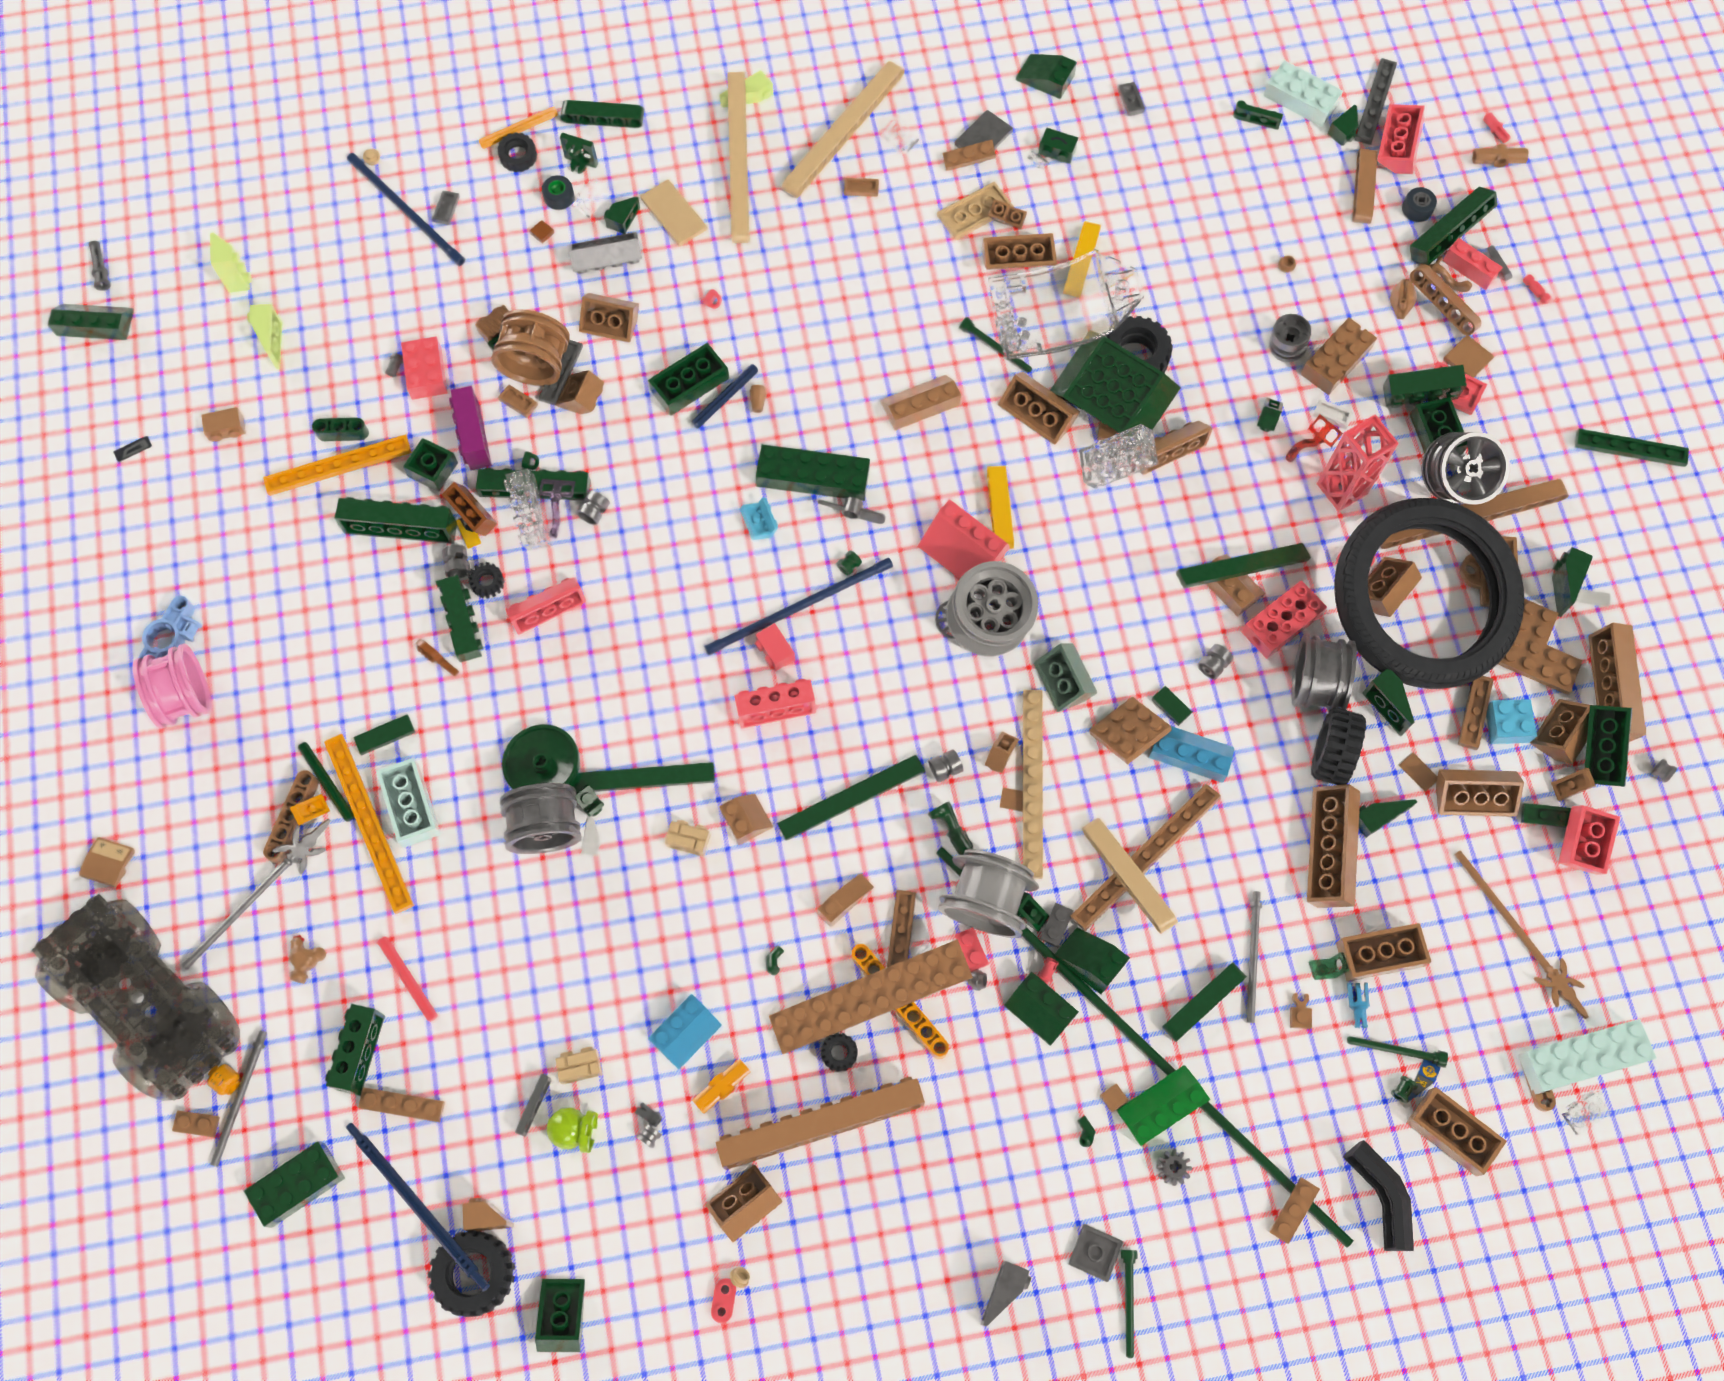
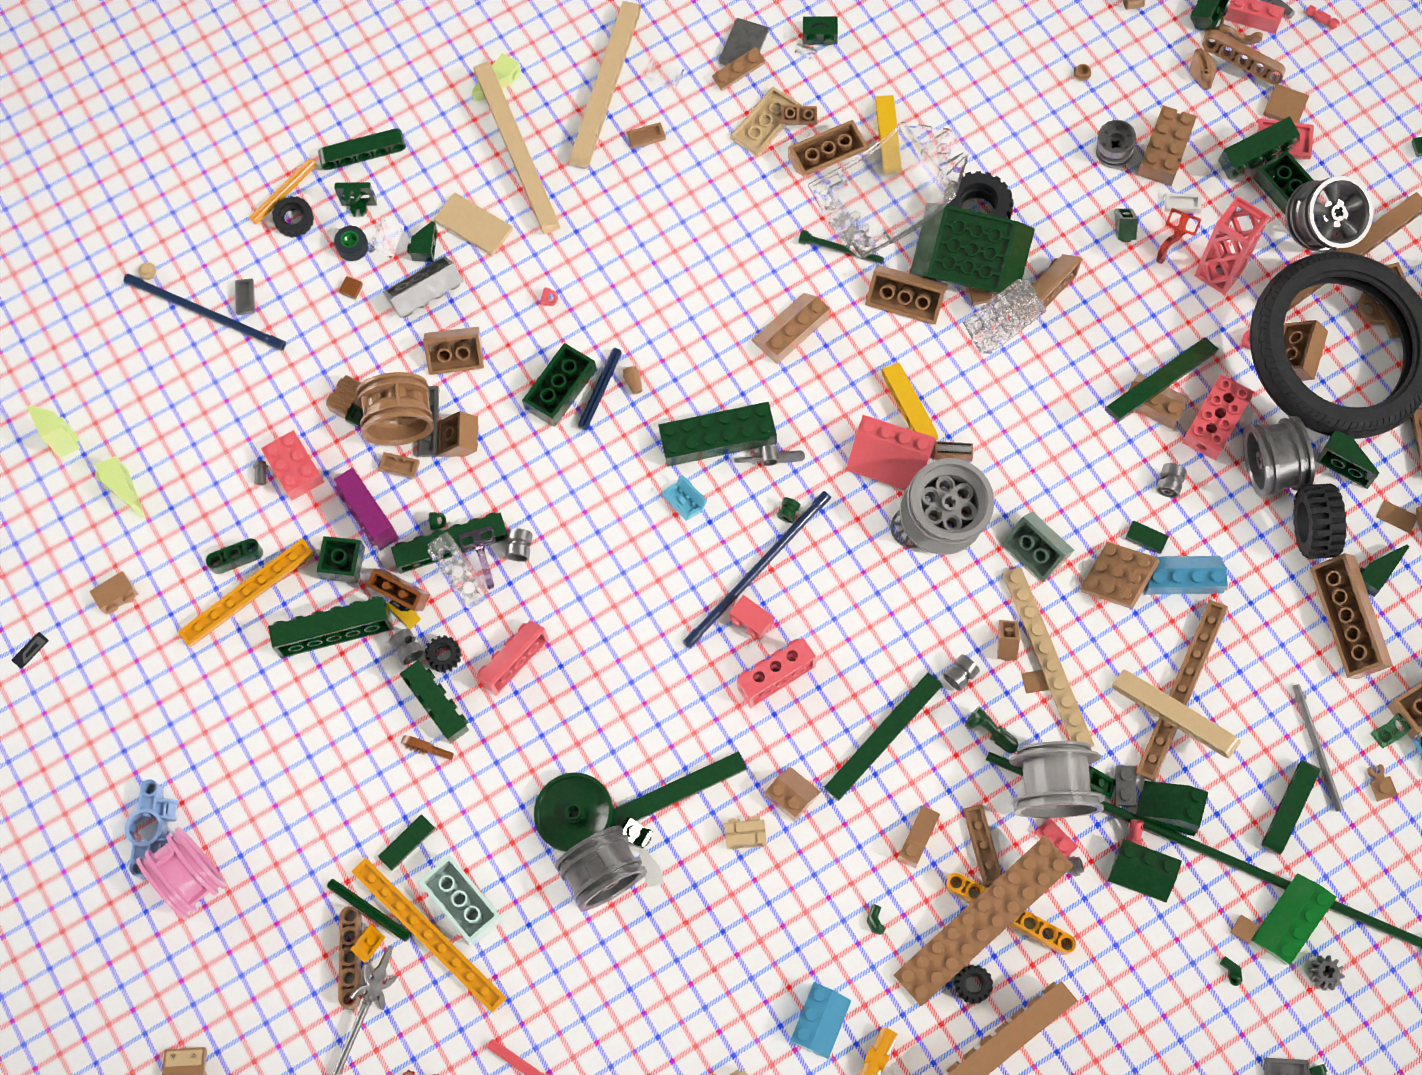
camera: 15 degrees left, 0 degrees up
none -> slope [934,441,974,462]

